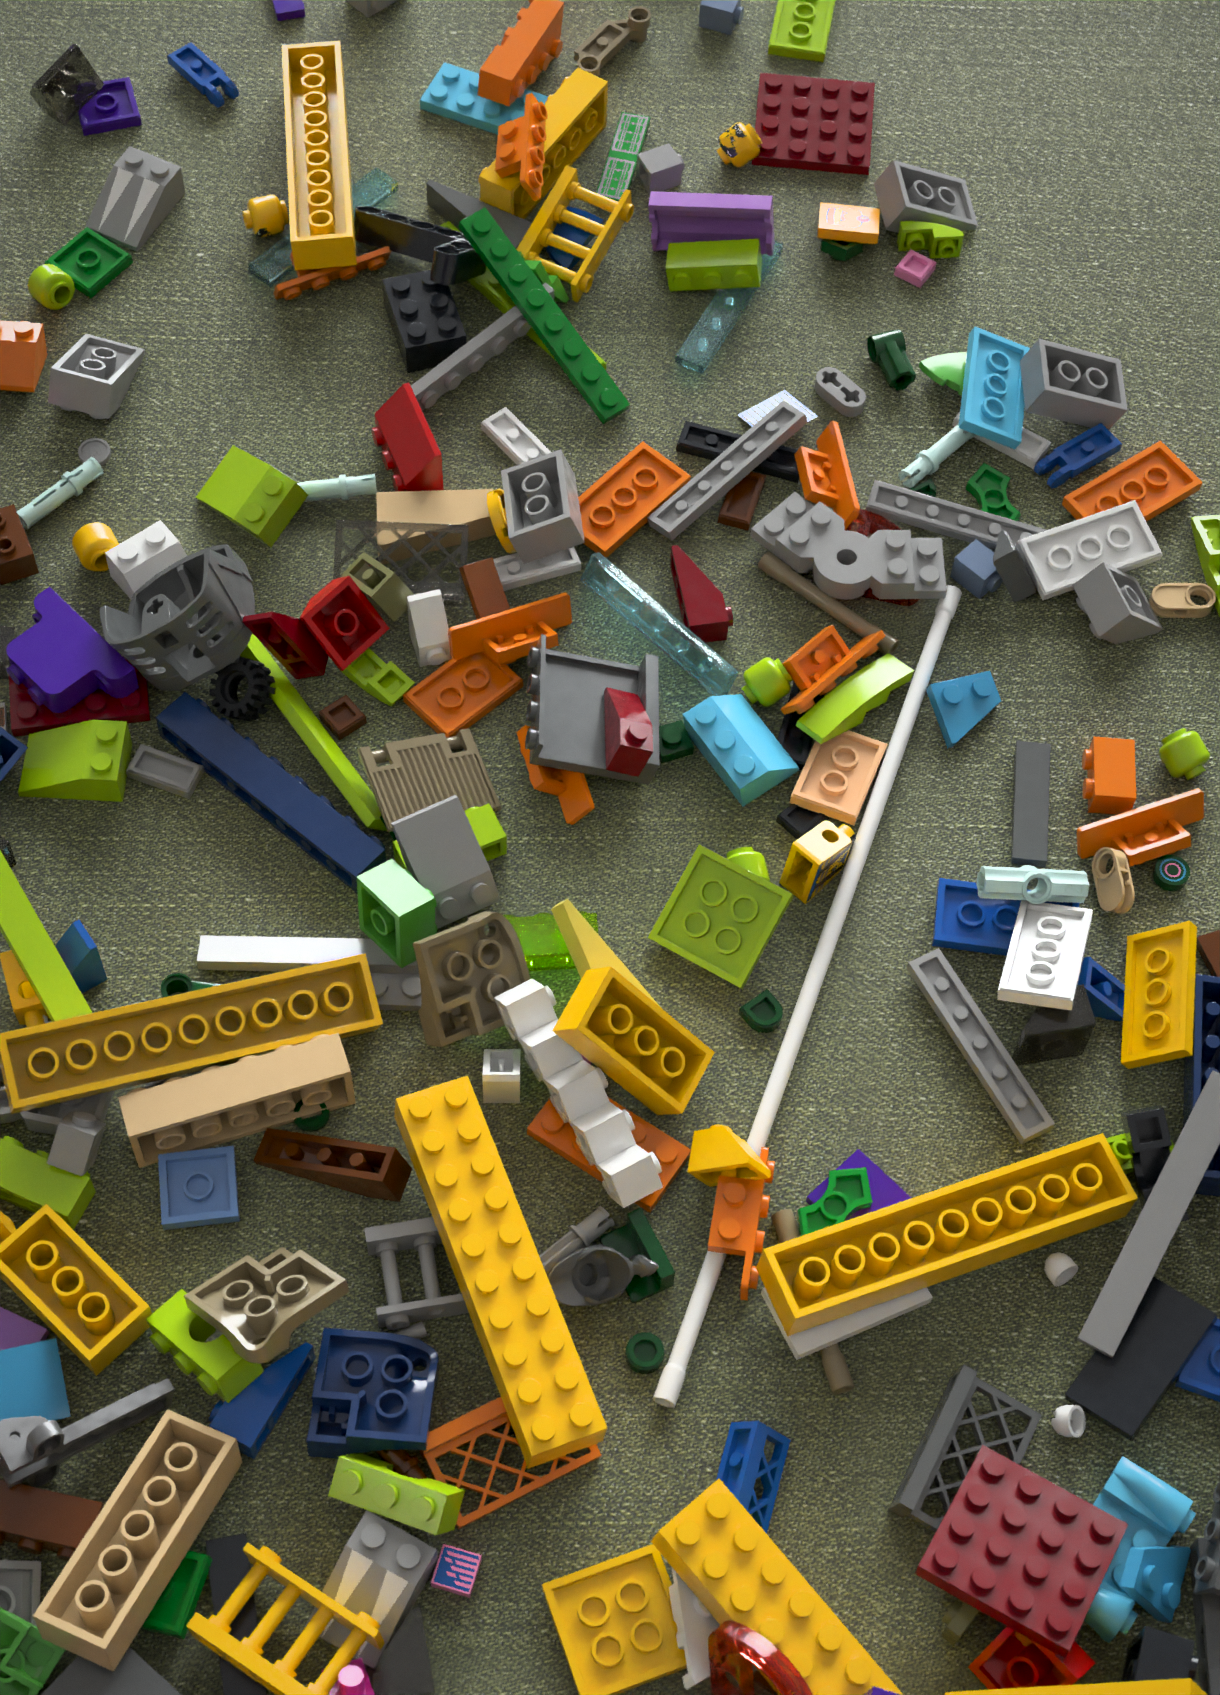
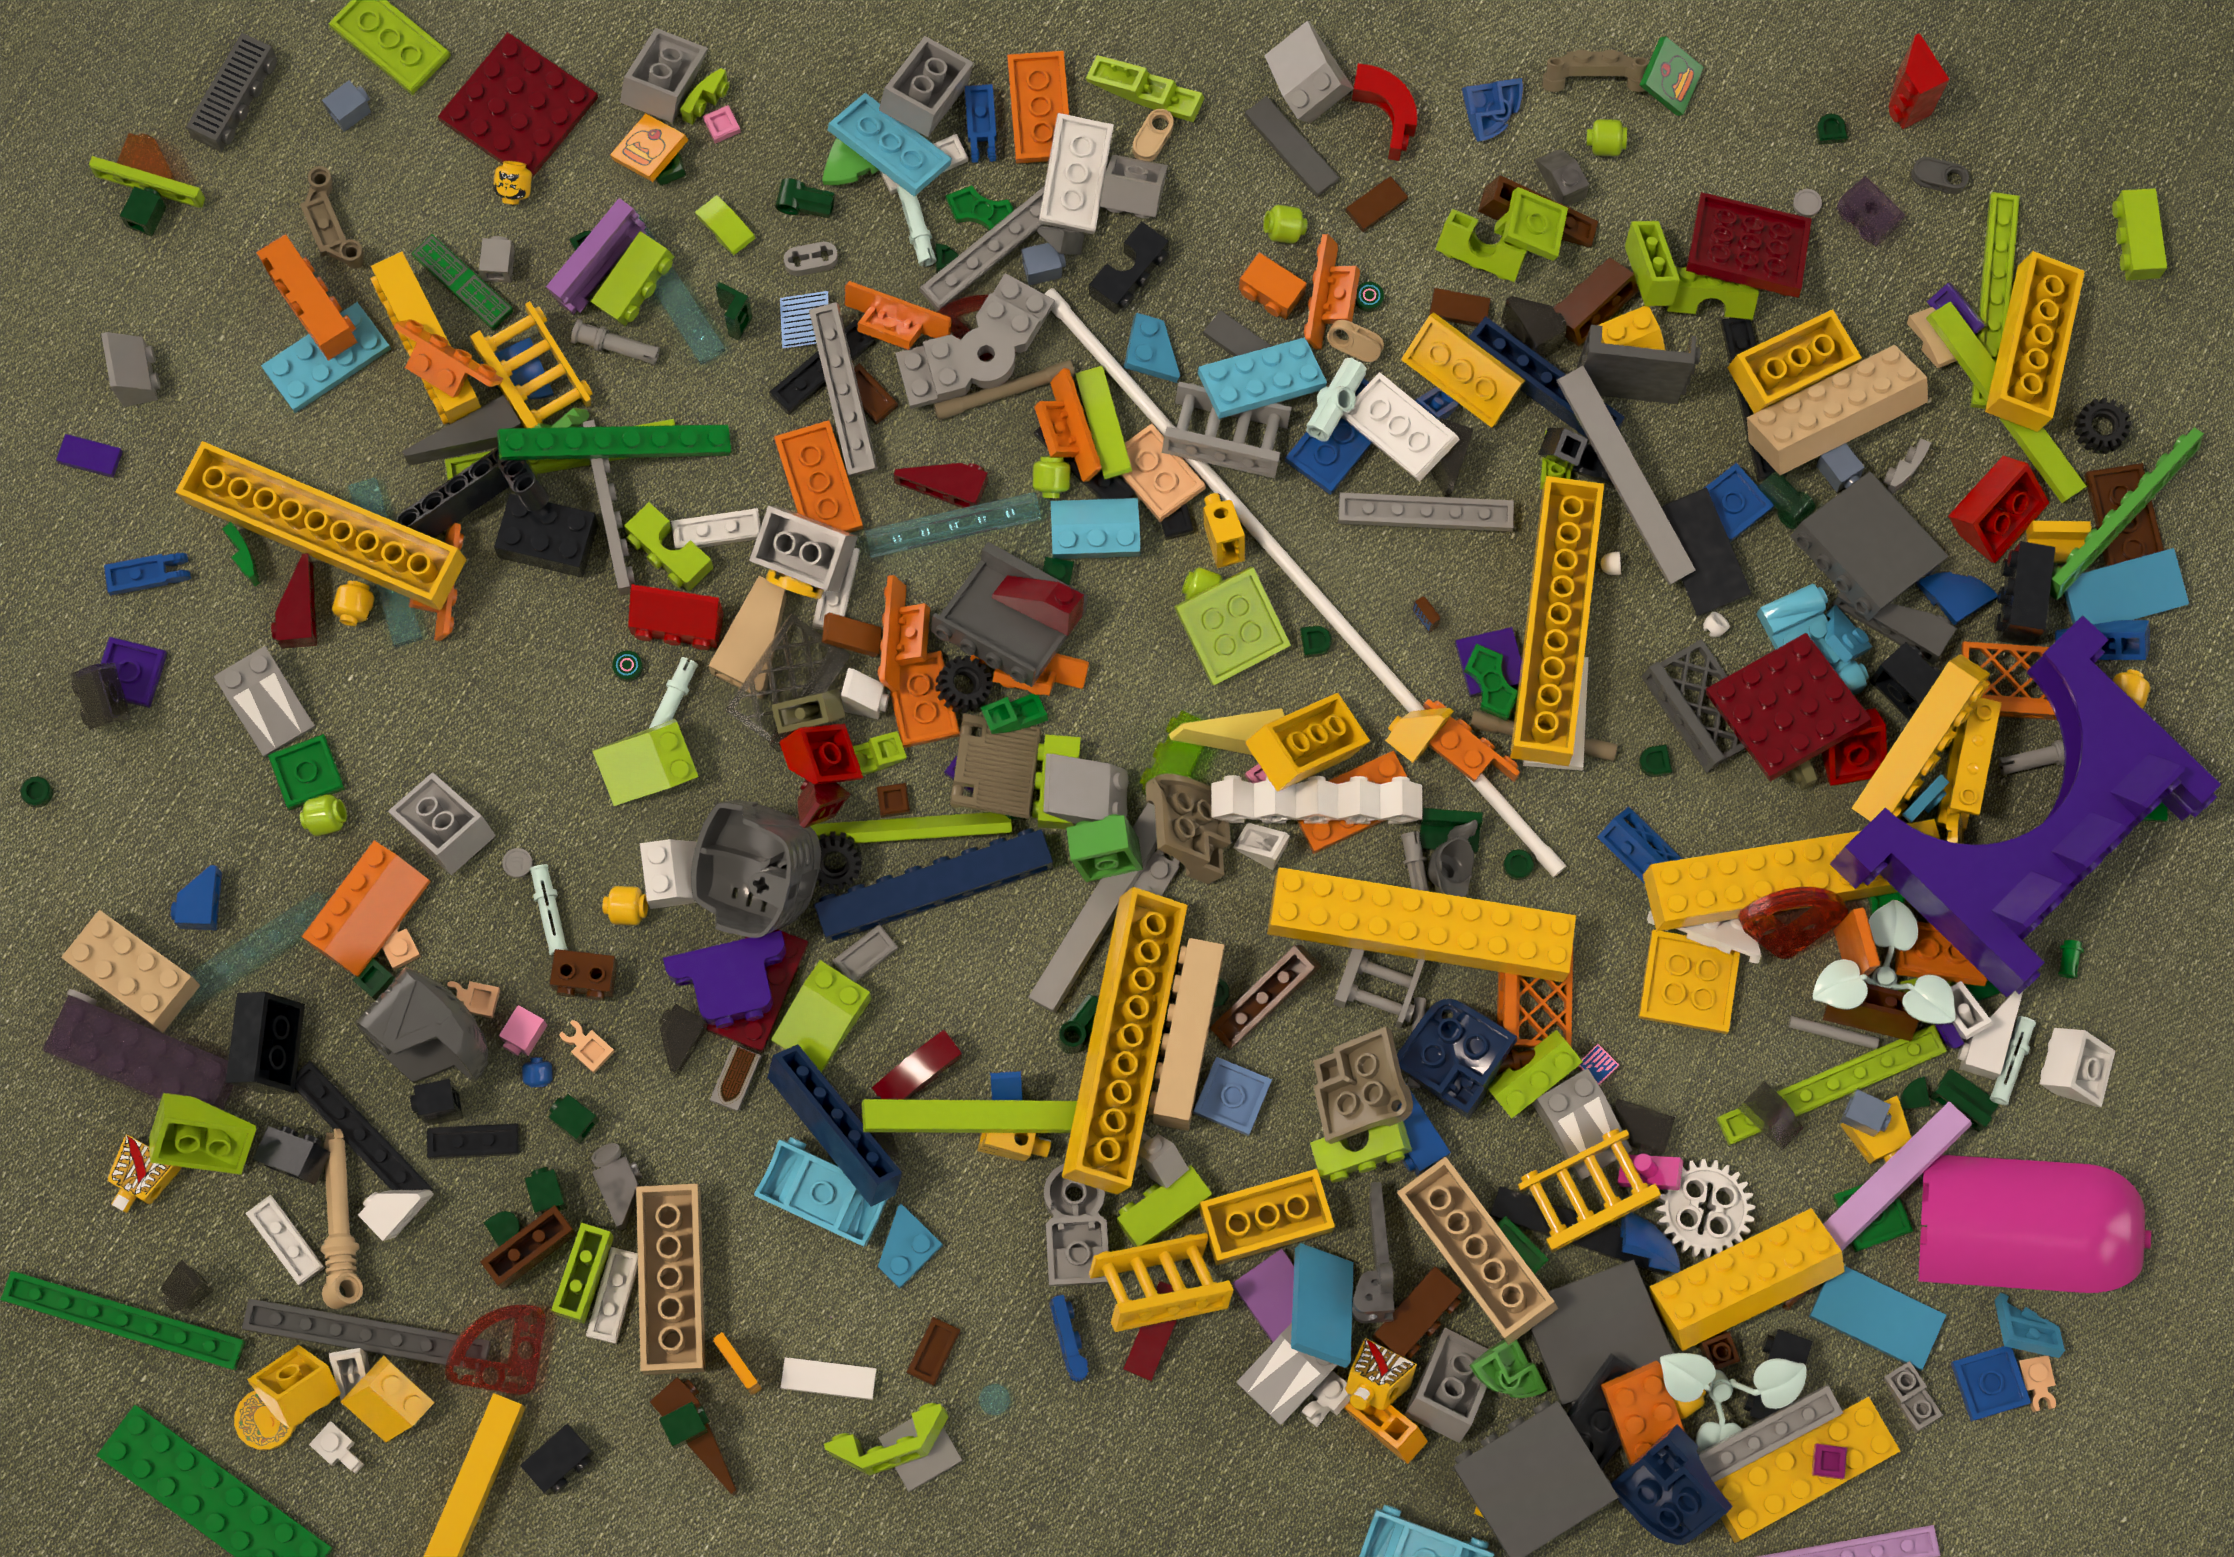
camera: 60 degrees left, 15 degrees up
none -> green slope [222,522,259,587]
none -> dark red slope [271,553,317,649]
none -> light grey pin [571,318,660,365]
none -> dark green tile [612,651,643,682]
none -> lime arch [624,502,713,592]
none -> lime slope [695,195,756,255]
none -> dark green panel [715,281,753,341]
none -> dark red slope [872,1030,962,1100]
none -> black tyre [935,655,992,713]
none -> green slope [981,693,1049,734]
none -> black arch [1089,221,1169,315]
none -> light grey fence [1162,382,1292,478]
none -> medium azure plate [1198,337,1327,419]
none -> reddish brown tile [1412,596,1441,633]
none -> dark green tile [1639,744,1672,777]

